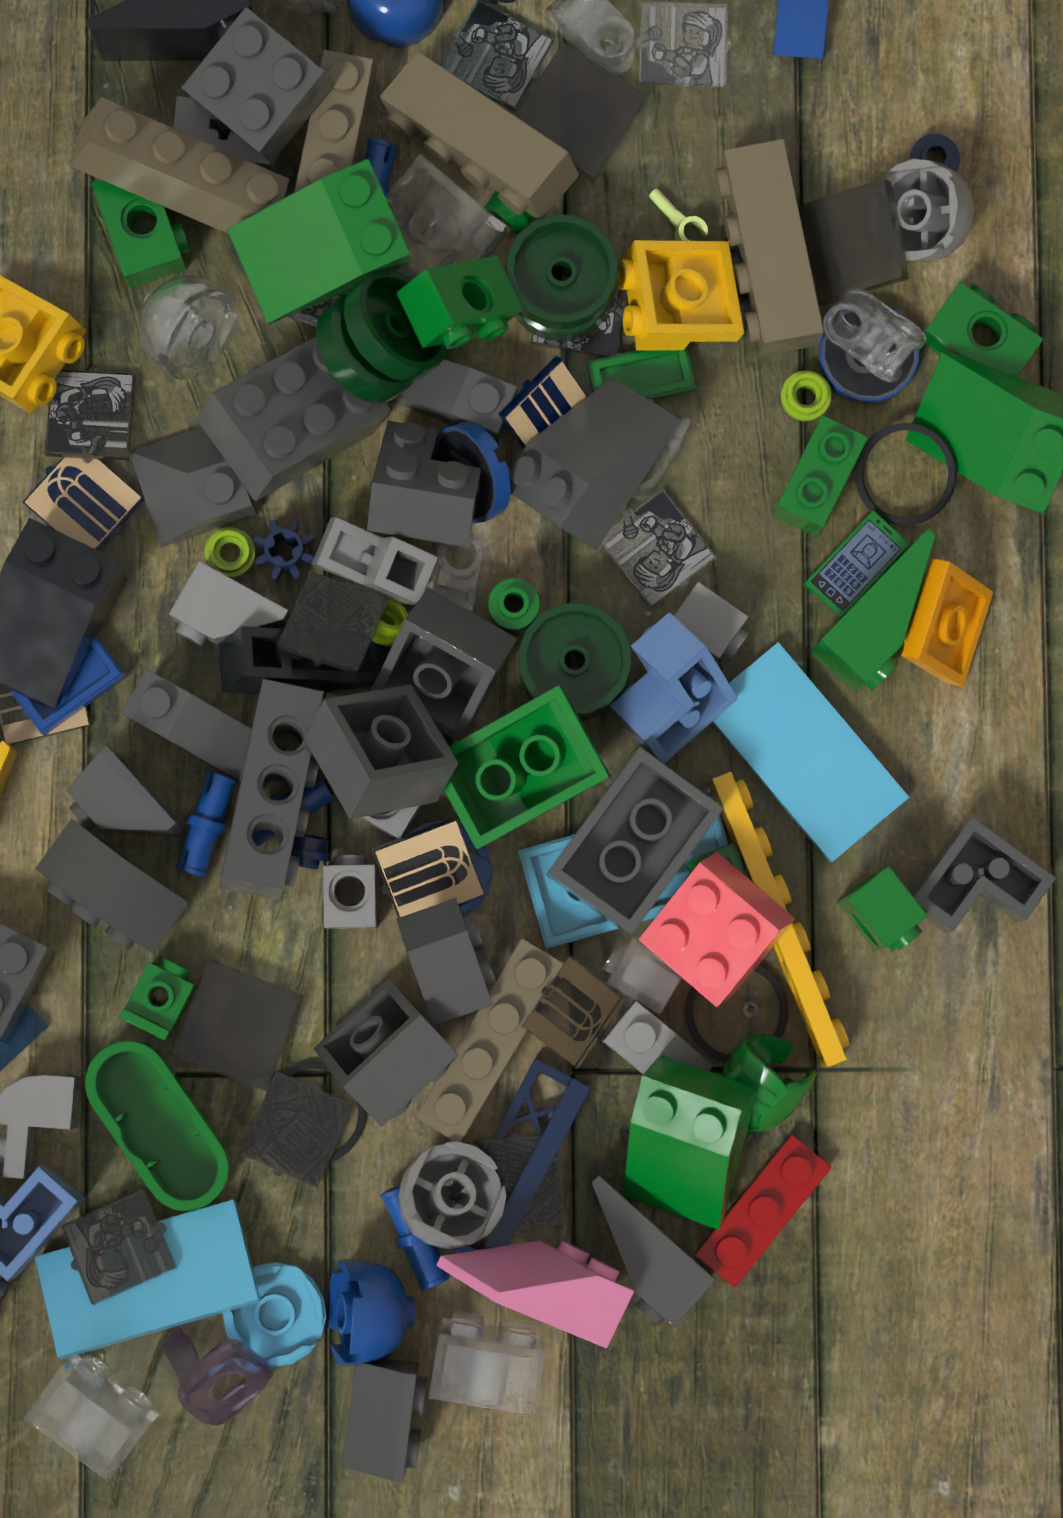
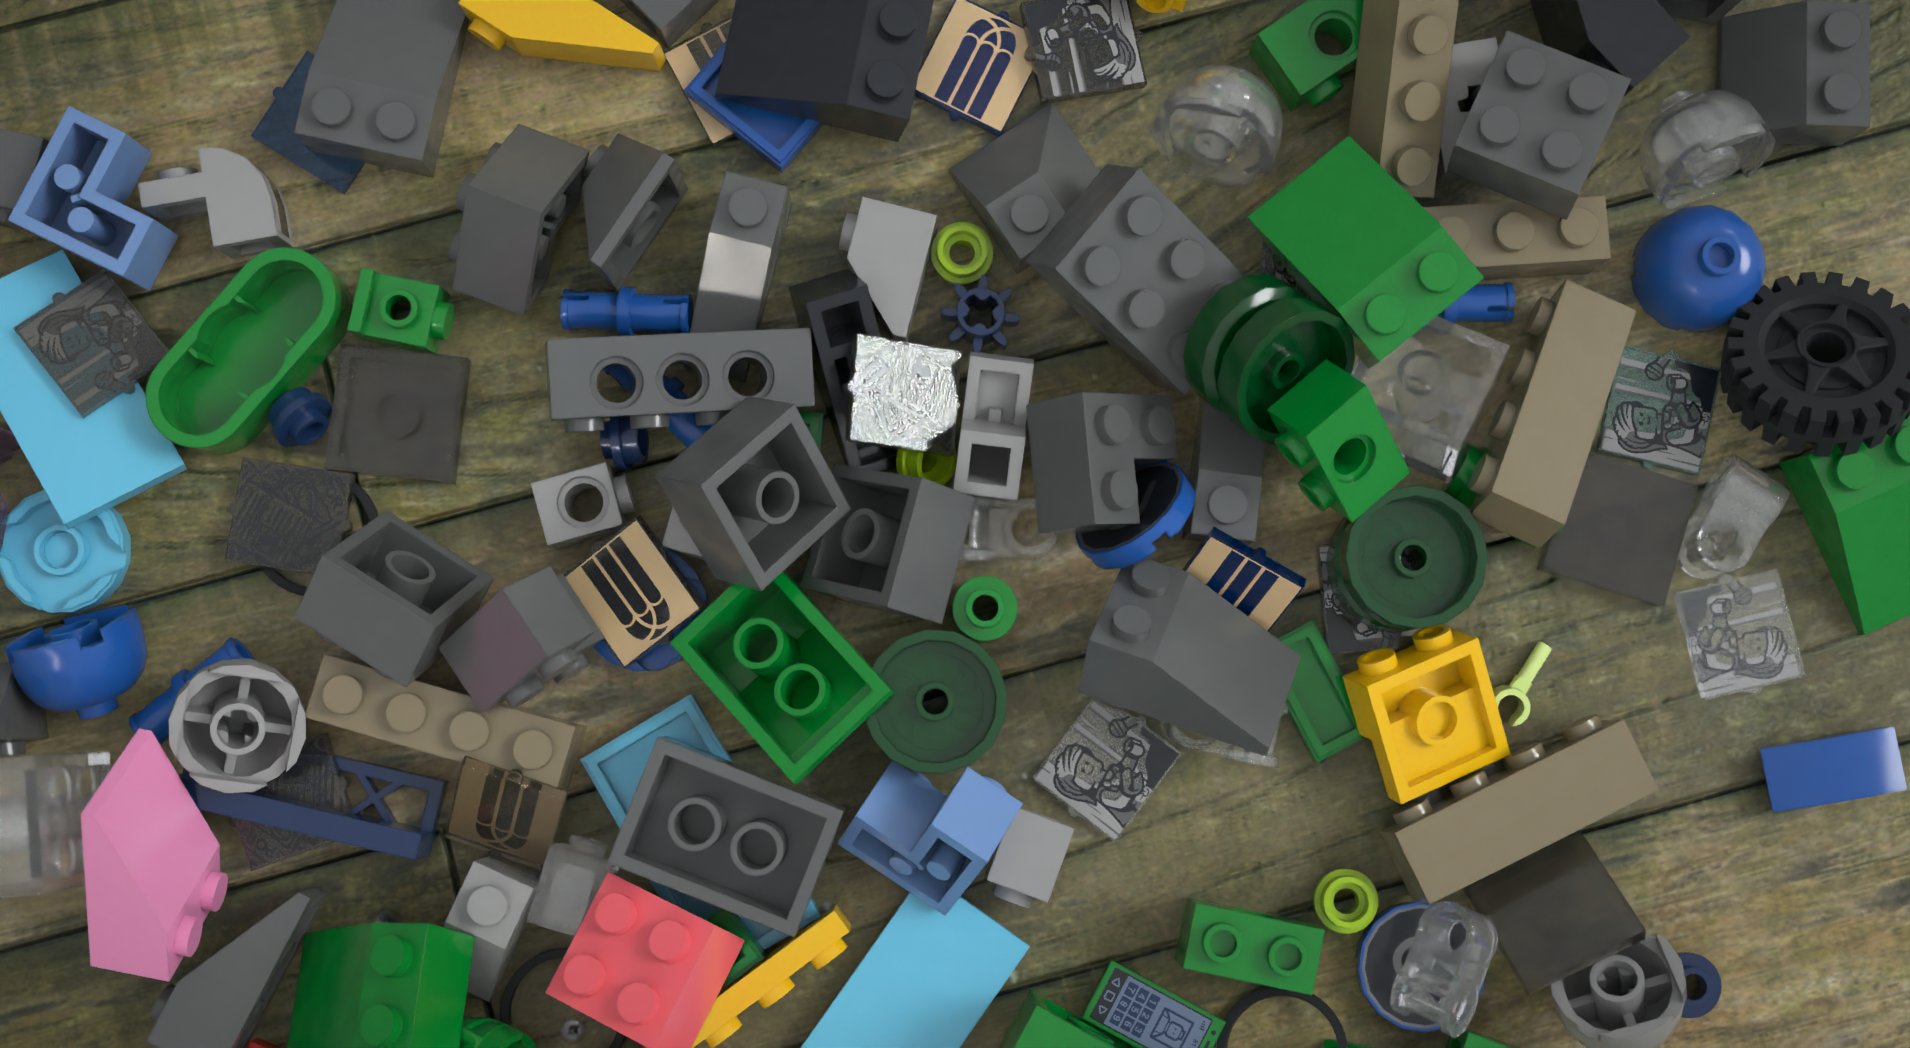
camera: 75 degrees right, 0 degrees up
none -> dark blue plate [268,387,332,447]

